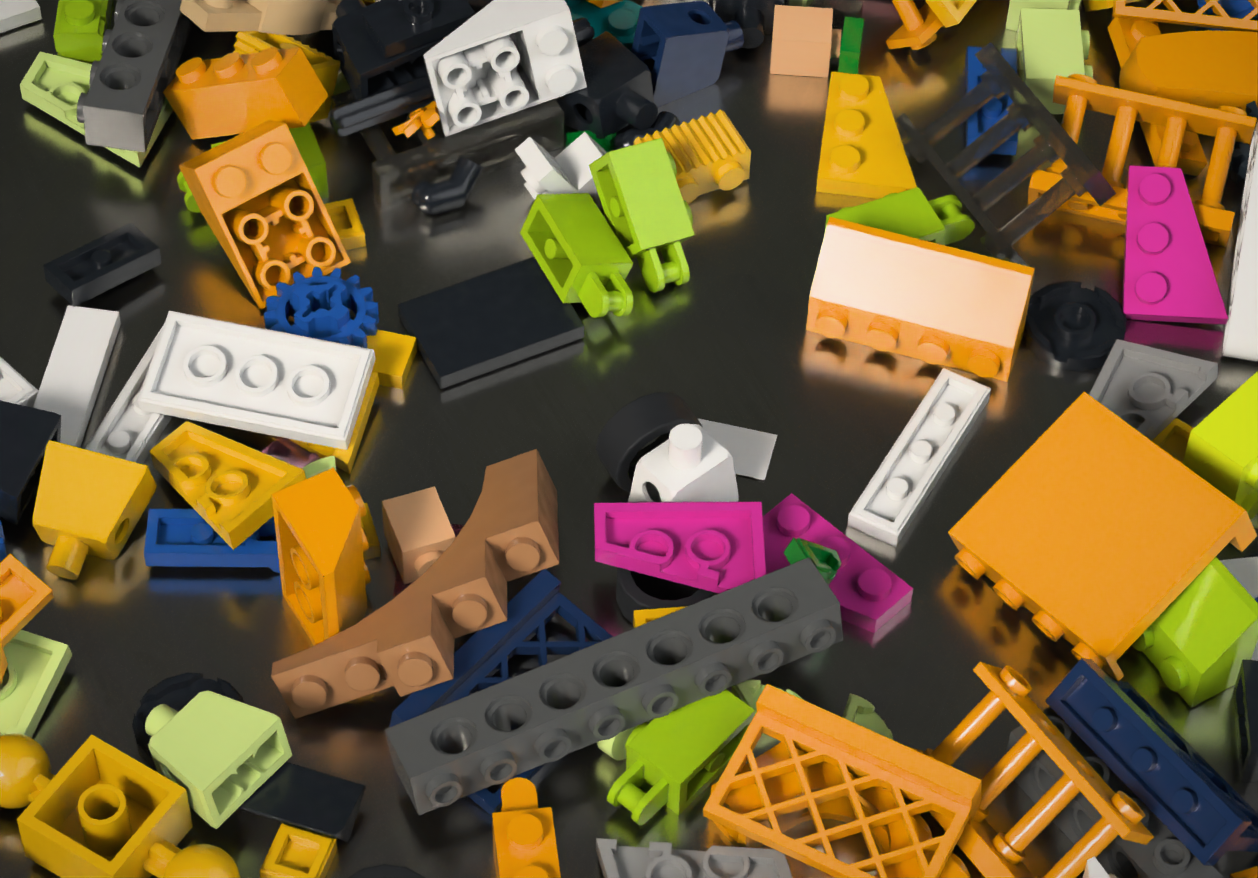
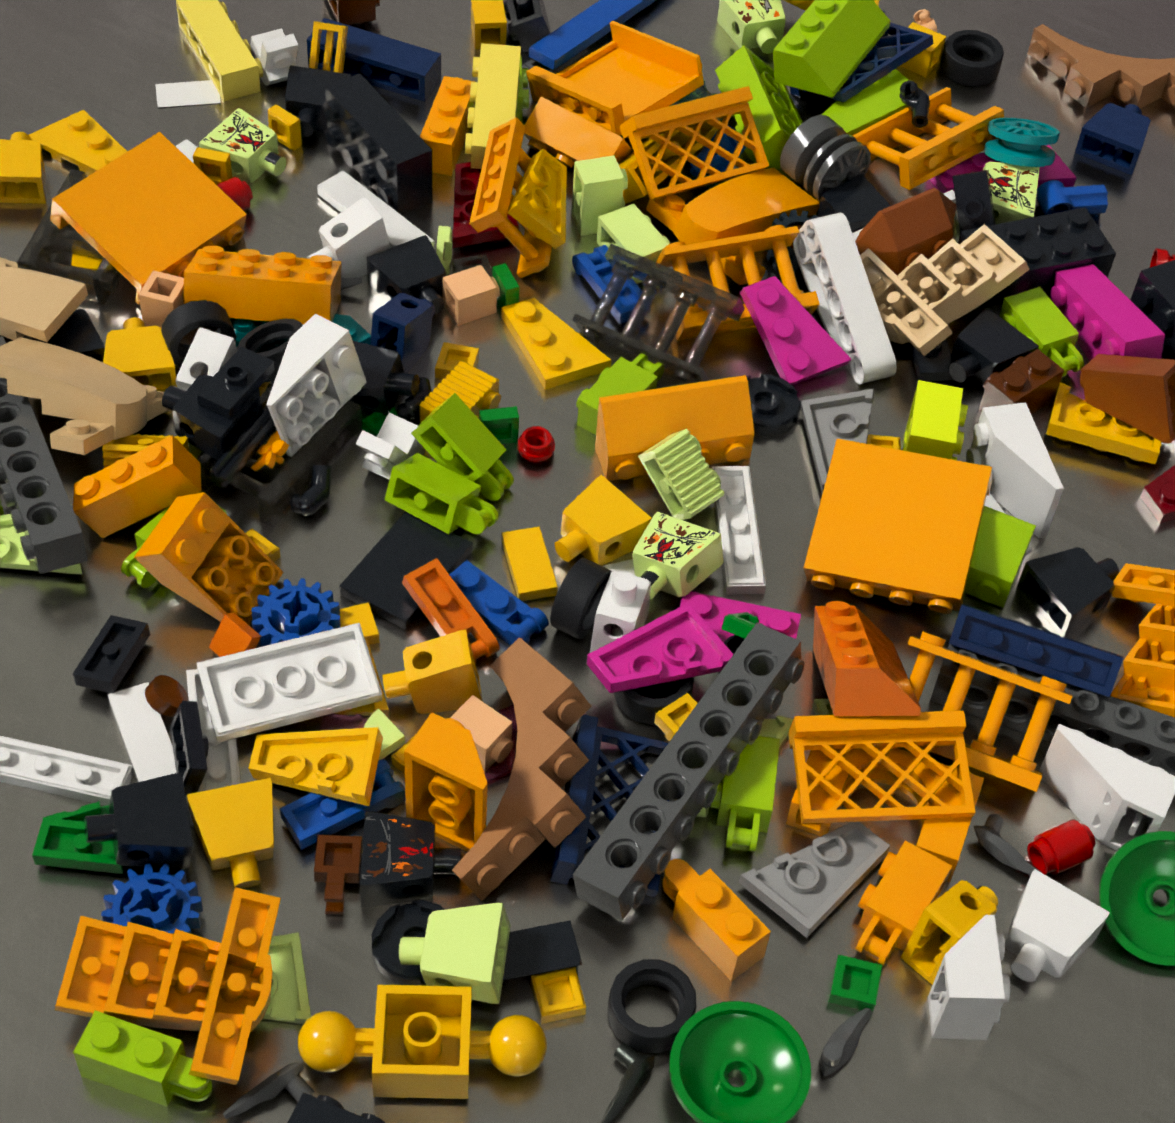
camera: 35 degrees left, 0 degrees up
none -> reddish brown tile [145,675,189,717]
none -> black plate [170,701,209,796]
none -> orange tile [209,613,261,657]
none -> reddish brown plate [314,835,362,915]
none -> black torso [360,811,461,907]
none -> yellow torso [382,629,483,714]
none -> orange plate [402,558,500,663]
none -> yellow tile [435,342,479,379]
none -> blue plate [449,560,549,646]
none -> green tile [479,406,519,444]
none -> yellow tile [501,526,558,601]
none -> red plate [517,426,555,462]
none -> yellow torso [555,475,652,566]
none -> yellowish green torso [632,512,724,599]
none -> yellowish green brick [638,429,724,520]
none -> orange slope [813,601,921,716]

